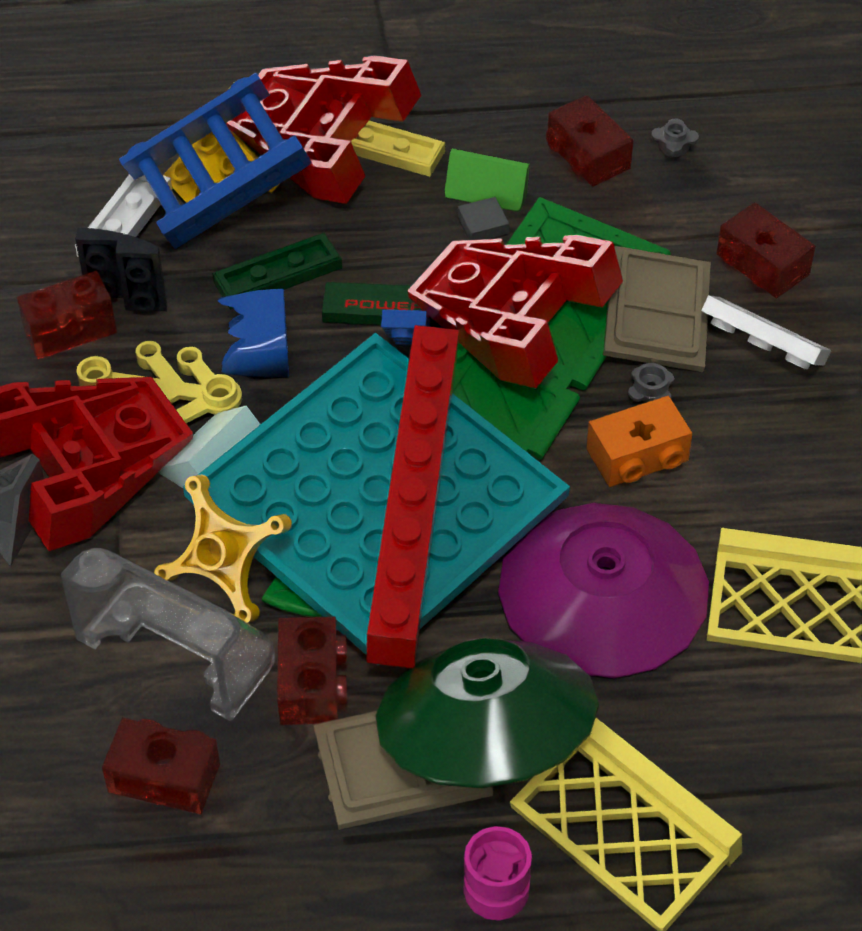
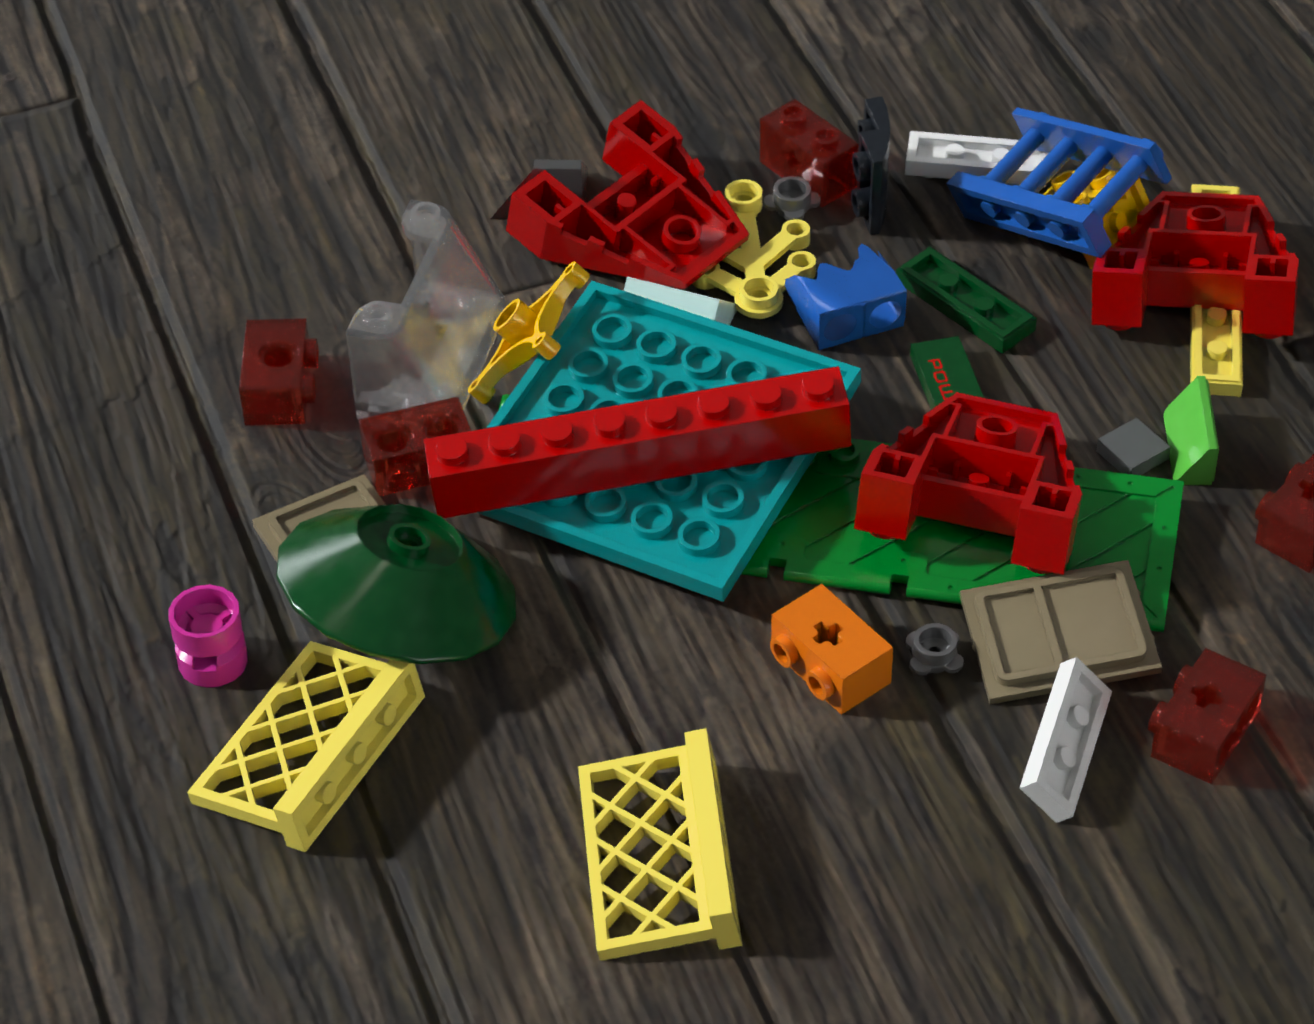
camera: 75 degrees right, 5 degrees down
blue plate [381,309,431,346] -> none
magenta dish [498,503,709,679] -> none
none -> flat silver plate [764,176,820,220]

